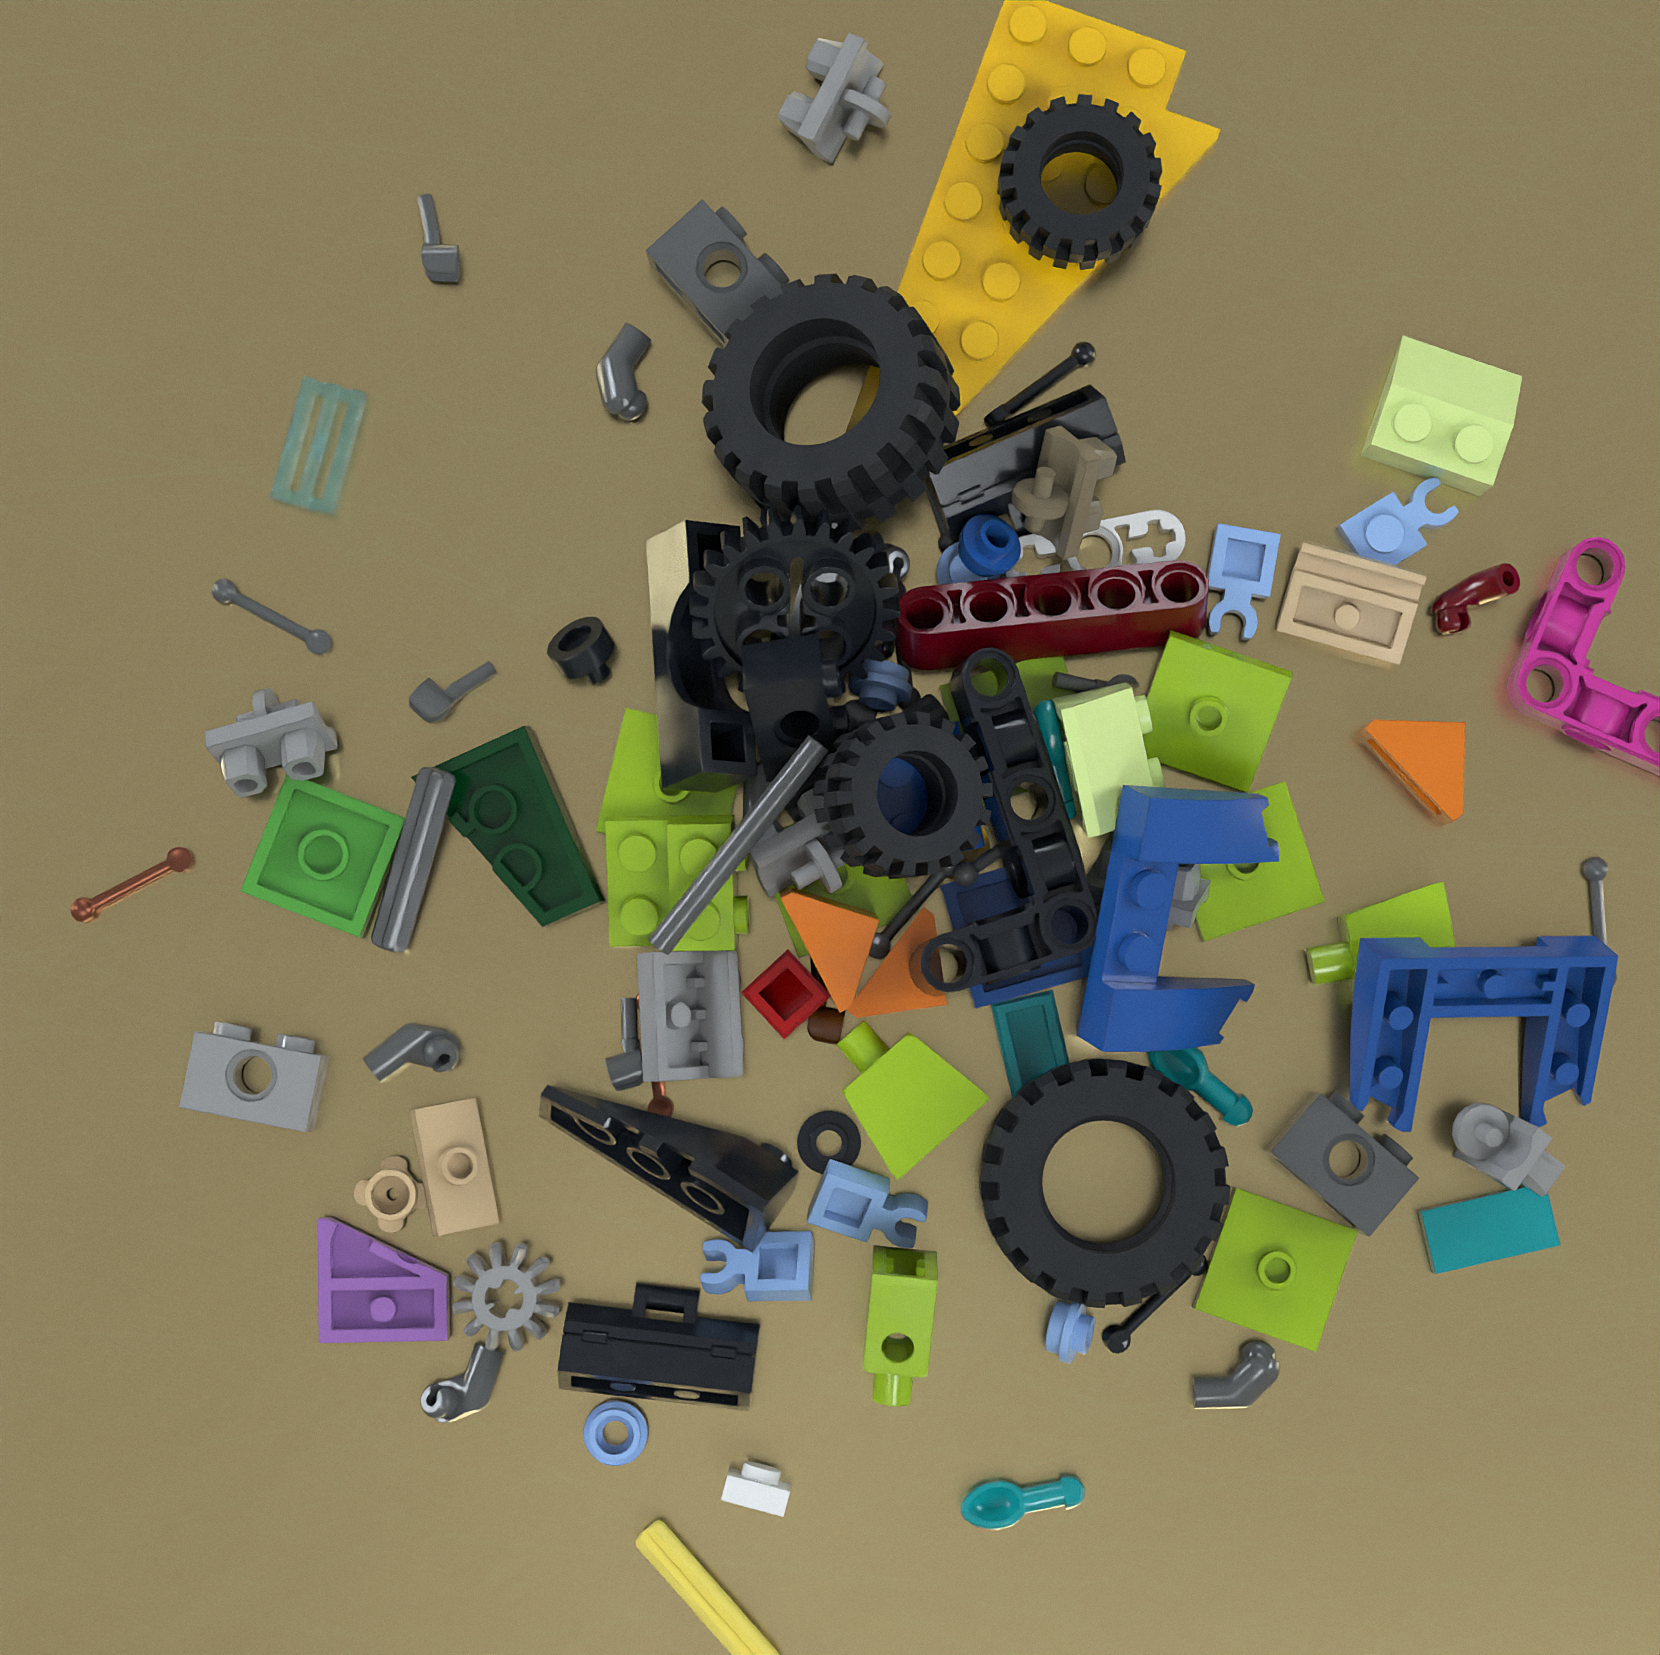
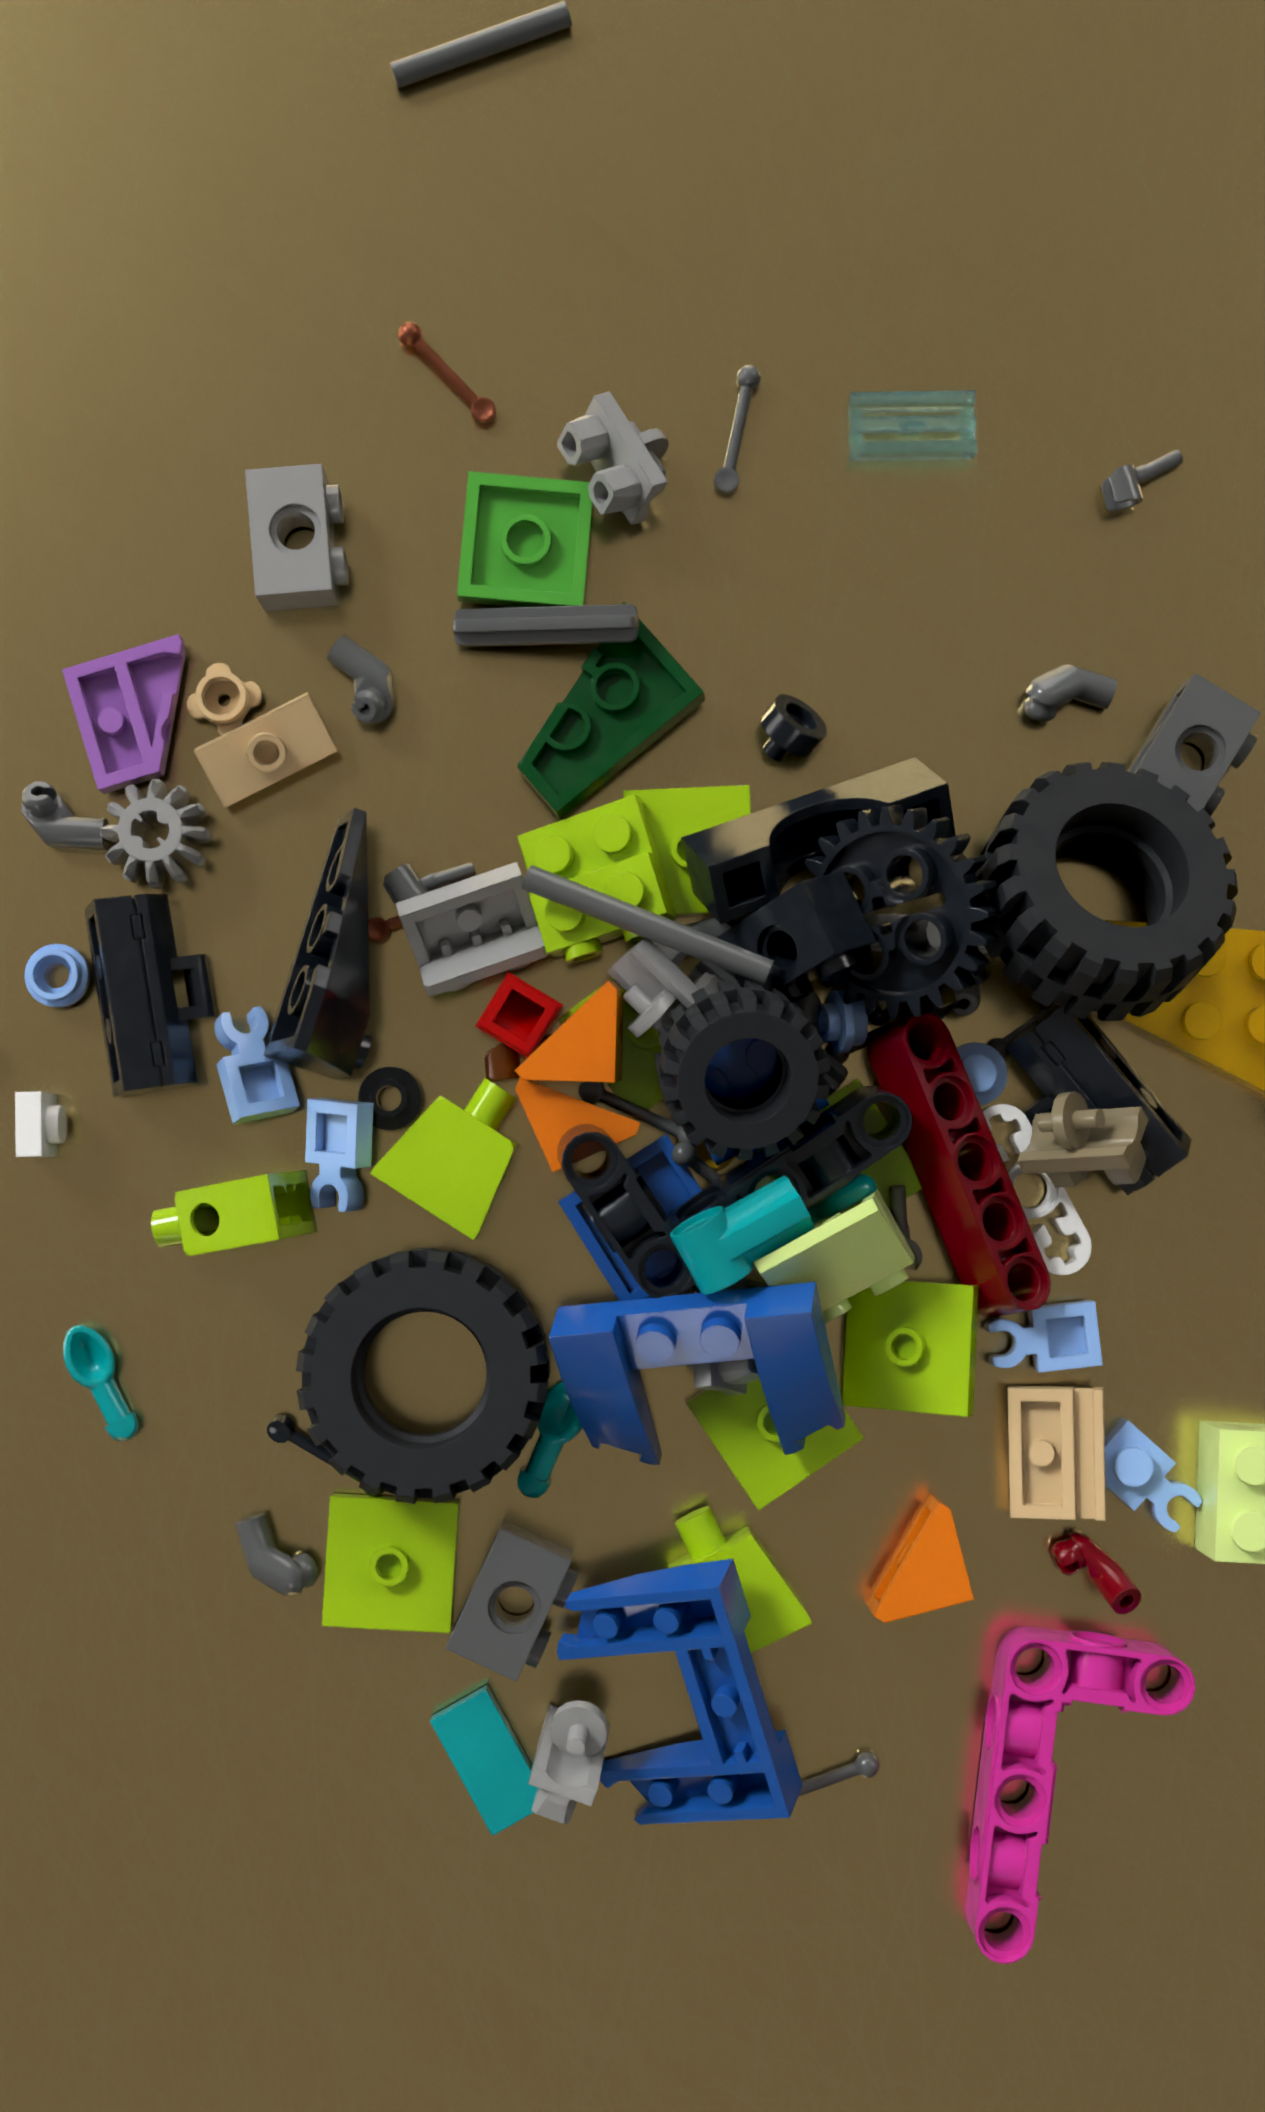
camera: 60 degrees right, 0 degrees up
dark grey hand [409,661,497,723] -> none
blue plate [958,514,1021,577] -> none
black hinge [984,342,1096,427] -> none
teal tile [990,990,1070,1100] -> none
light blue plate [1045,1301,1095,1364] -> none
none -> teal piece [670,1175,815,1295]

